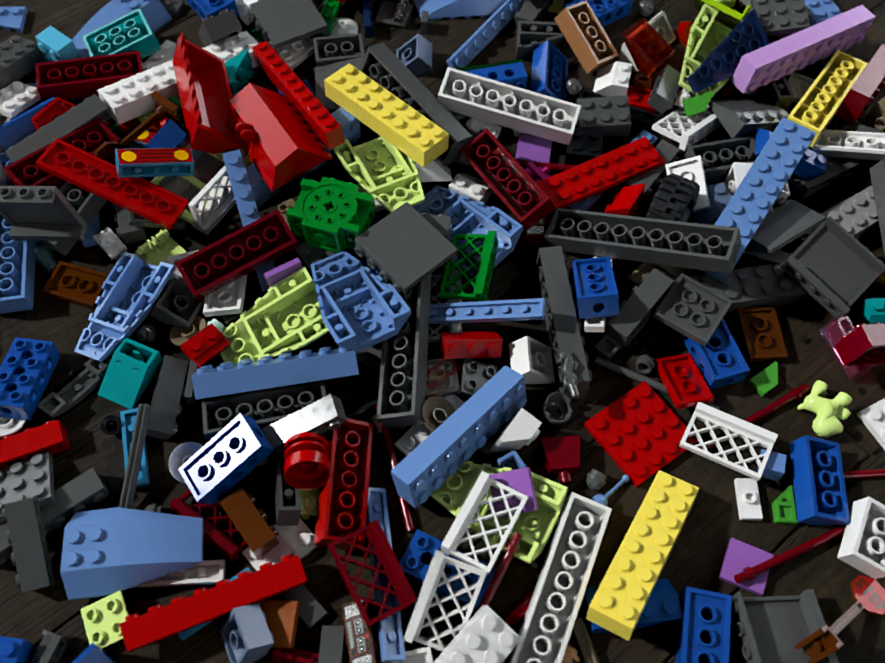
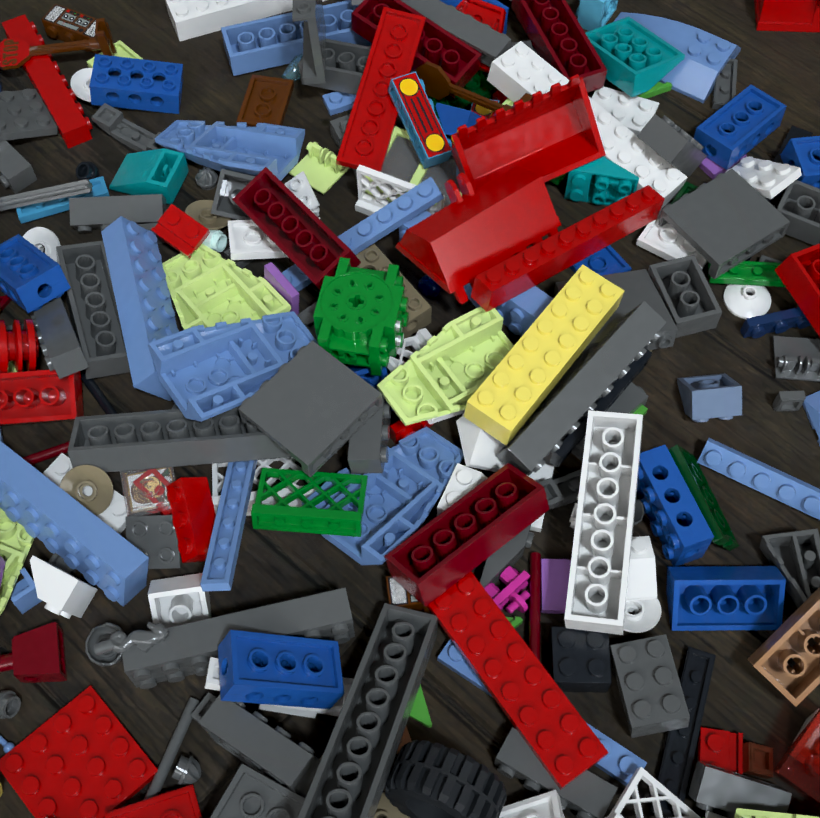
camera: 85 degrees right, 0 degrees up
white hips [92,227,128,261] -> none
dark grey plate [565,78,582,96] -> none
white slope [593,61,633,97] -> none
red slope [604,183,646,216] -> none

